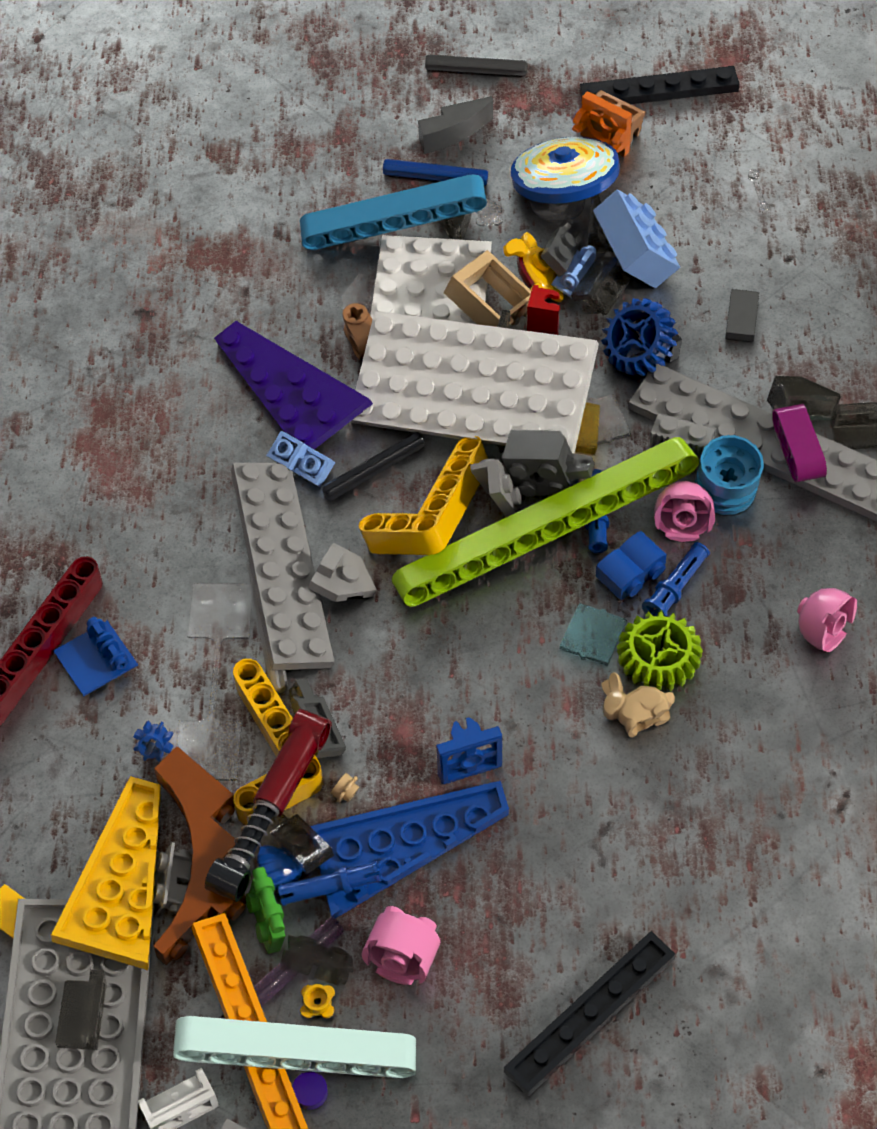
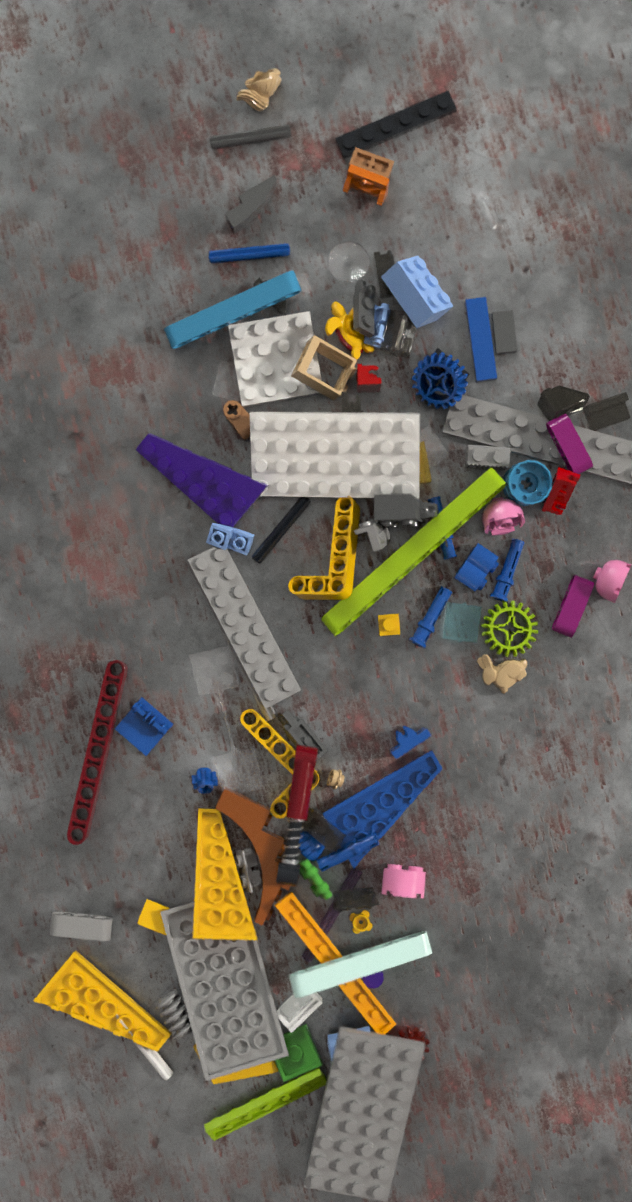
camera: 15 degrees left, 30 degrees up
clear smoke panel [55,969,107,1050] -> none
light grey plate [308,543,376,602] -> none
black plate [504,931,676,1096] -> none
dish [511,137,620,204] -> none
none -> tan hair [236,68,282,111]
none -> yellow plate [377,613,400,636]
none -> blue pin [409,586,452,649]
none -> blue tile [465,297,497,382]
none -> red hinge [542,467,580,515]
none -> magenta beam [552,574,594,638]

